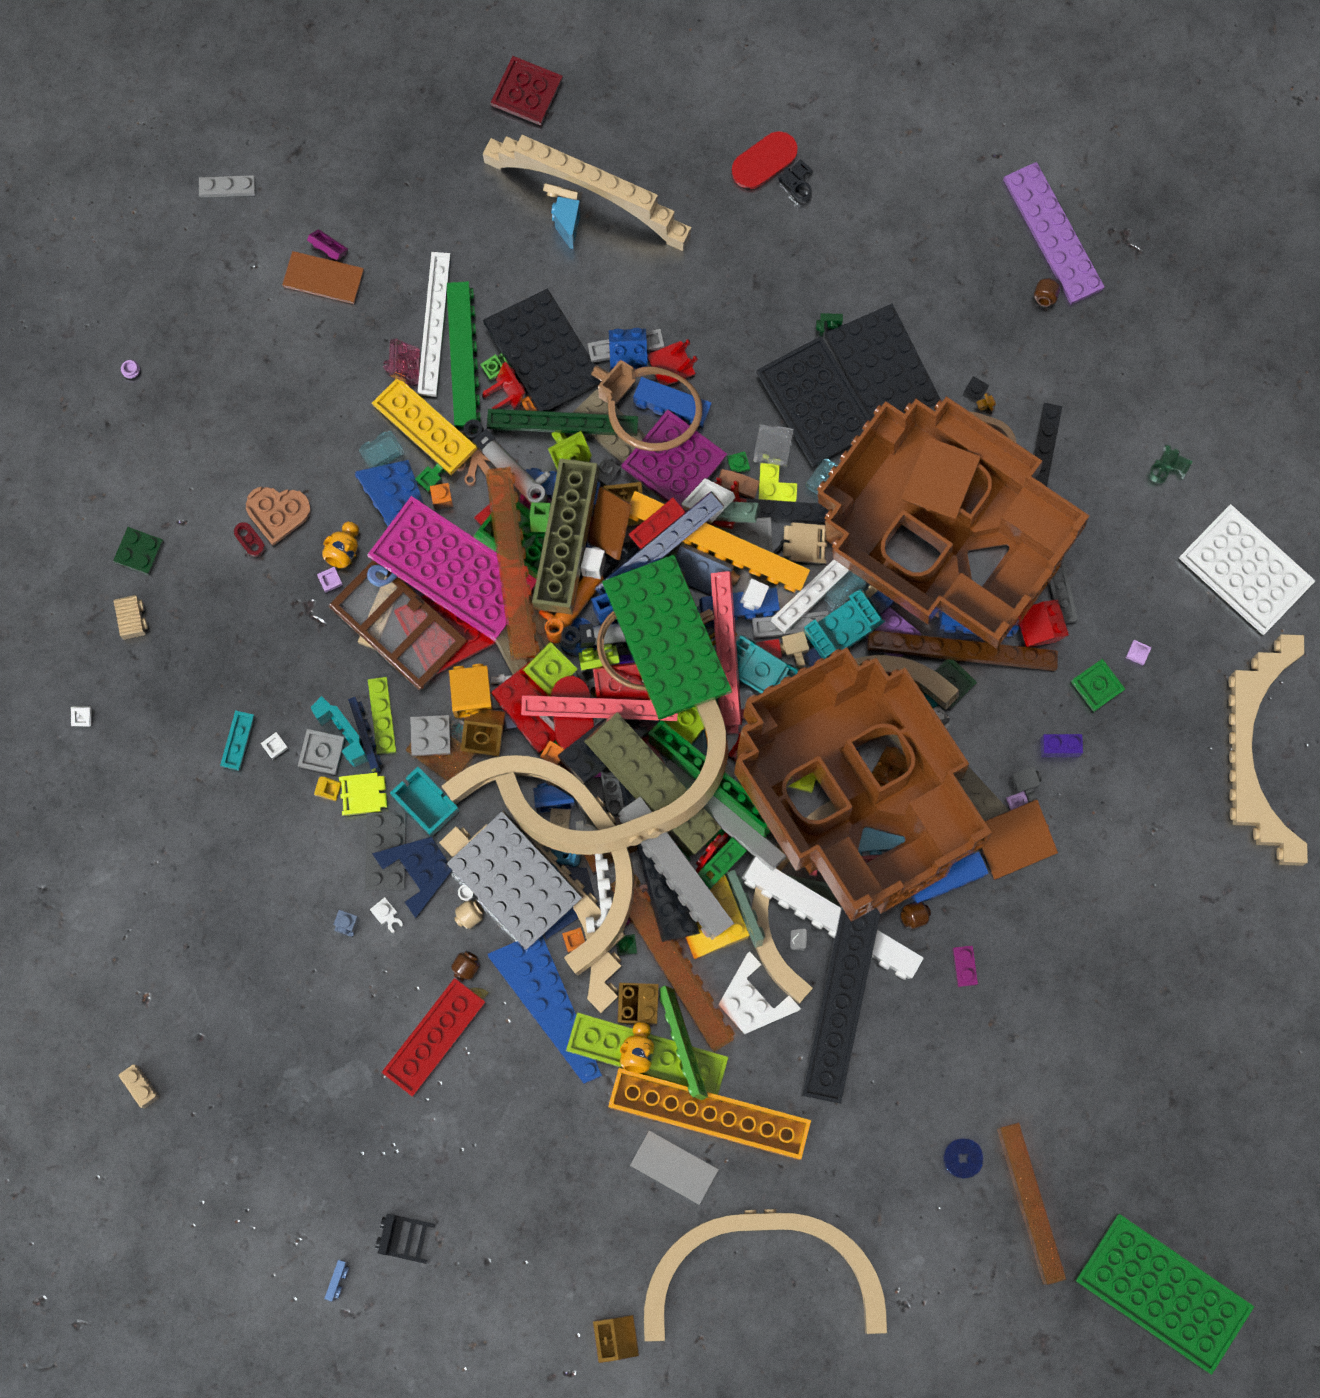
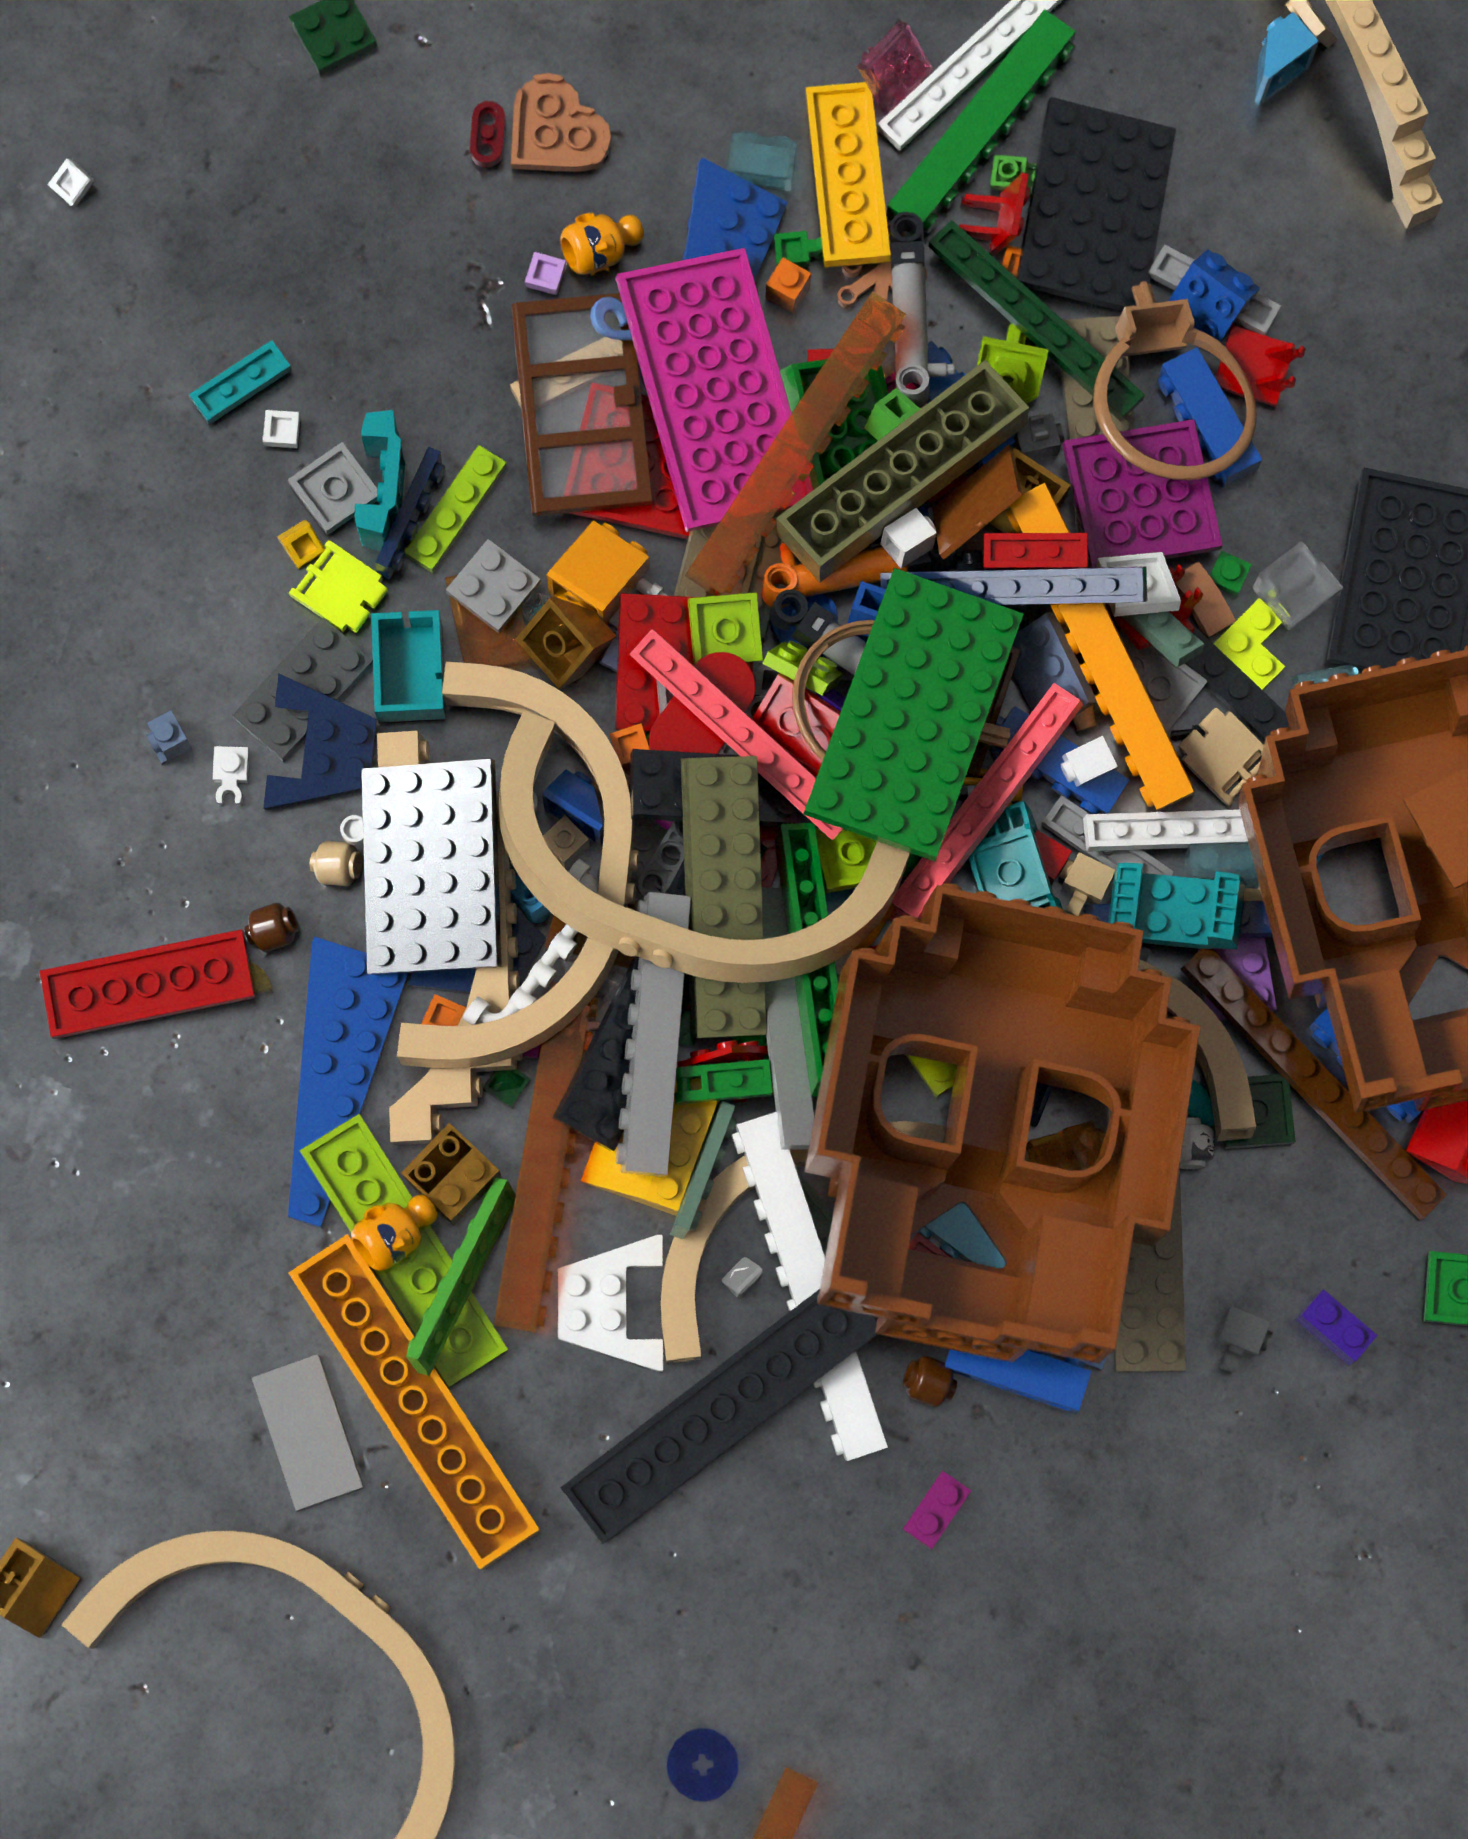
camera: 40 degrees right, 0 degrees up
tan brick [114,595,148,640] -> none
dark orange piece [982,799,1058,880] -> none
lavender tile [1006,791,1028,810] -> none

